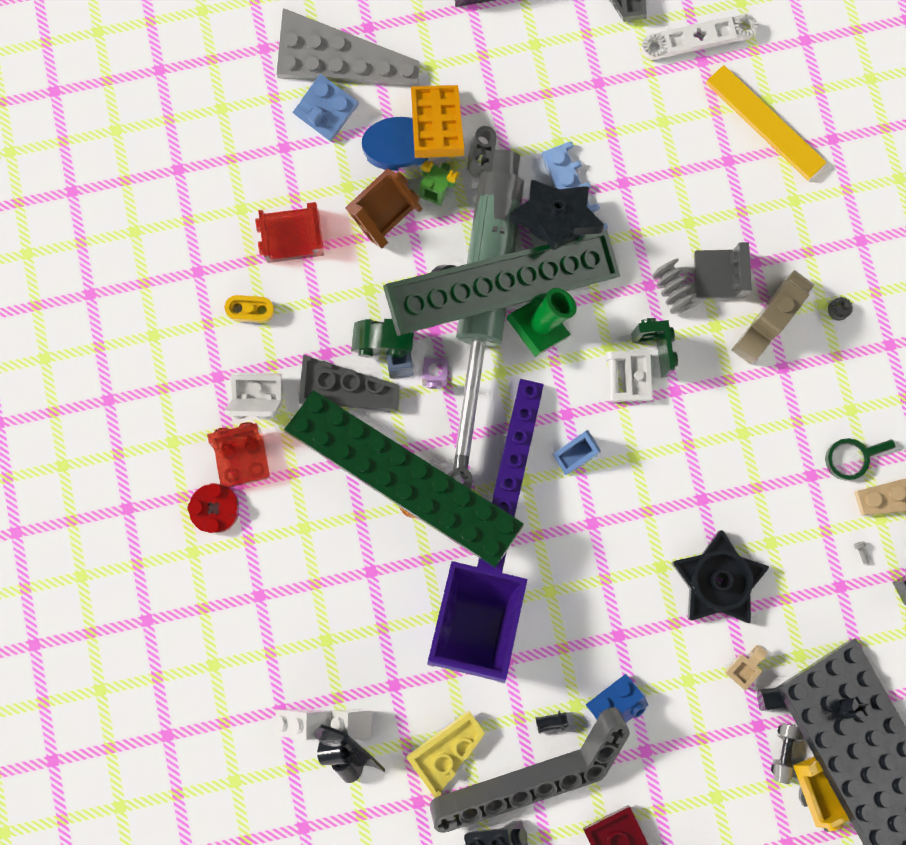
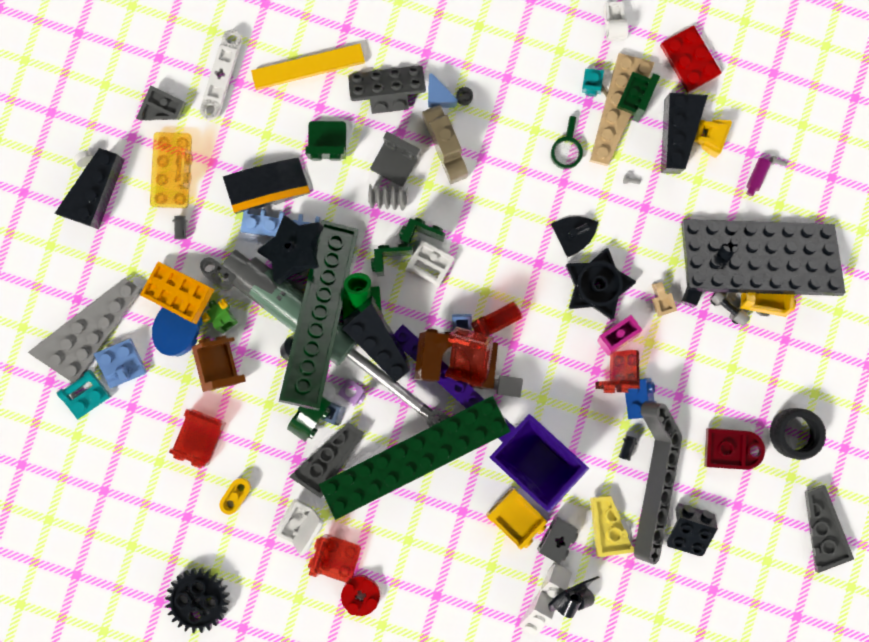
camera: 65 degrees left, 5 degrees up
none -> teal plate [56,370,111,420]
none -> clear yellow bracket [150,132,193,209]
none -> black gear [165,567,230,634]
none -> dark grey pin [172,215,188,240]
none -> black slope [222,157,310,214]
none -> dark green bracket [305,121,346,161]
none -> black wedge [342,296,410,383]
none -> dark grey bracket [348,65,426,114]
none -> dark green bracket [371,243,413,277]
none -> reddish brown arch [414,329,498,390]
none -> medium blue slope [428,73,458,108]
none -> clear red panel [445,327,494,387]
none -> clear red arch [470,301,524,341]
none -> yellow panel [486,487,547,550]
none -> light grey brick [493,375,523,398]
none -> dark grey brick [537,515,579,564]
none -> black shield [551,216,598,258]
none -> clear red bracket [595,350,640,394]
none -> dark pink brick [597,315,643,356]

